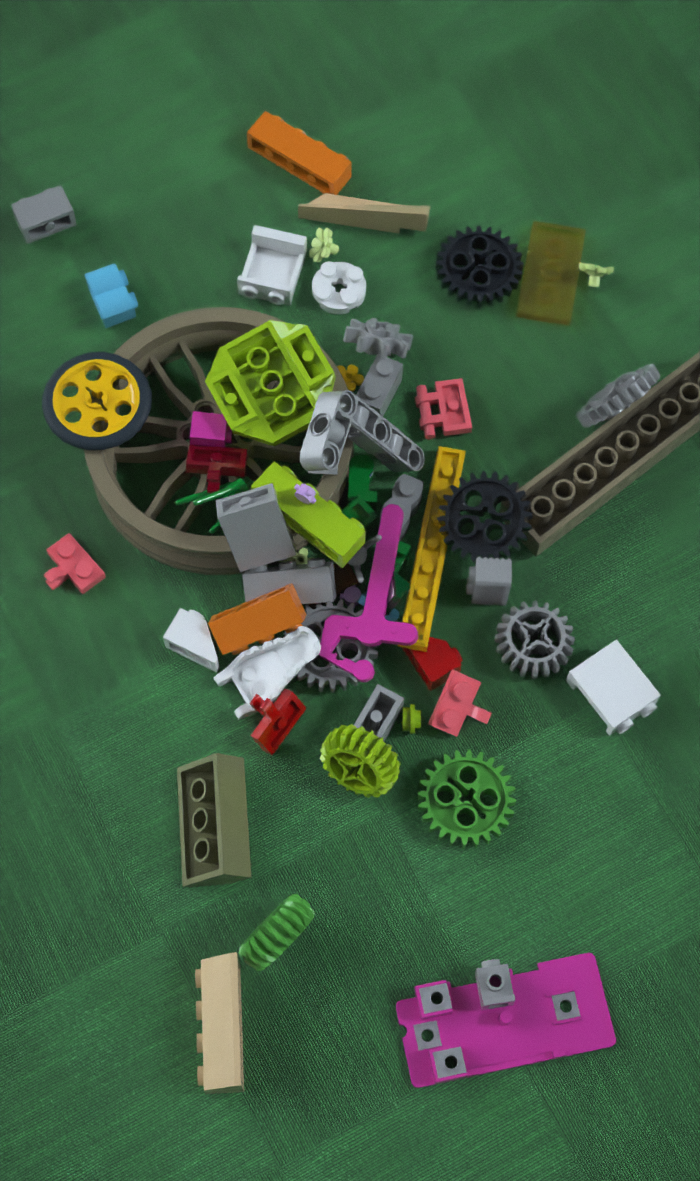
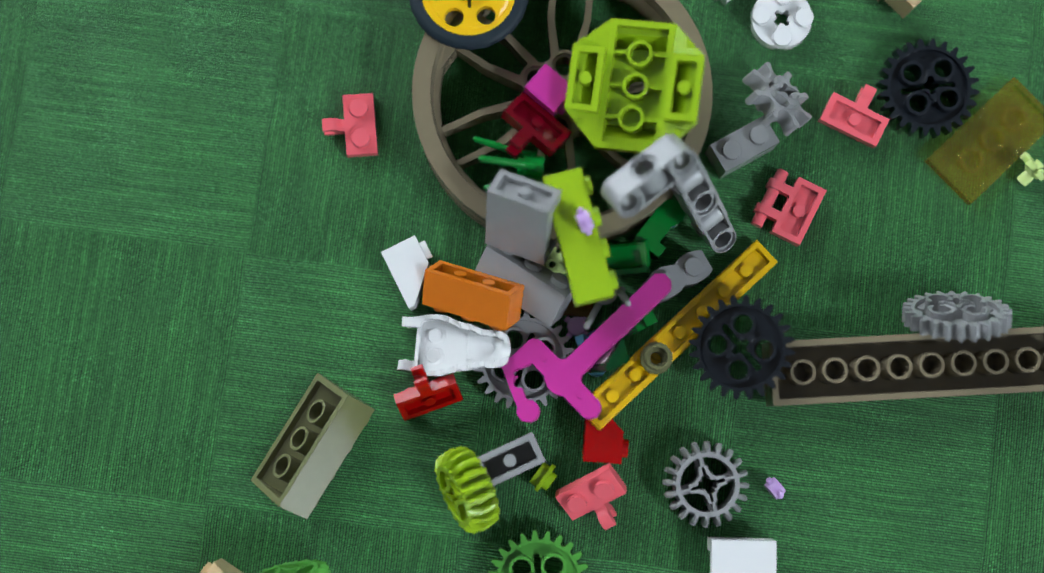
camera: 40 degrees right, 15 degrees up
yellow plant [337,364,364,392] -> none
light grey brick [466,557,512,606] -> none
none -> olive plate [640,342,672,374]
none -> lavender piece [764,477,786,500]
none -> coral plate [818,84,890,149]

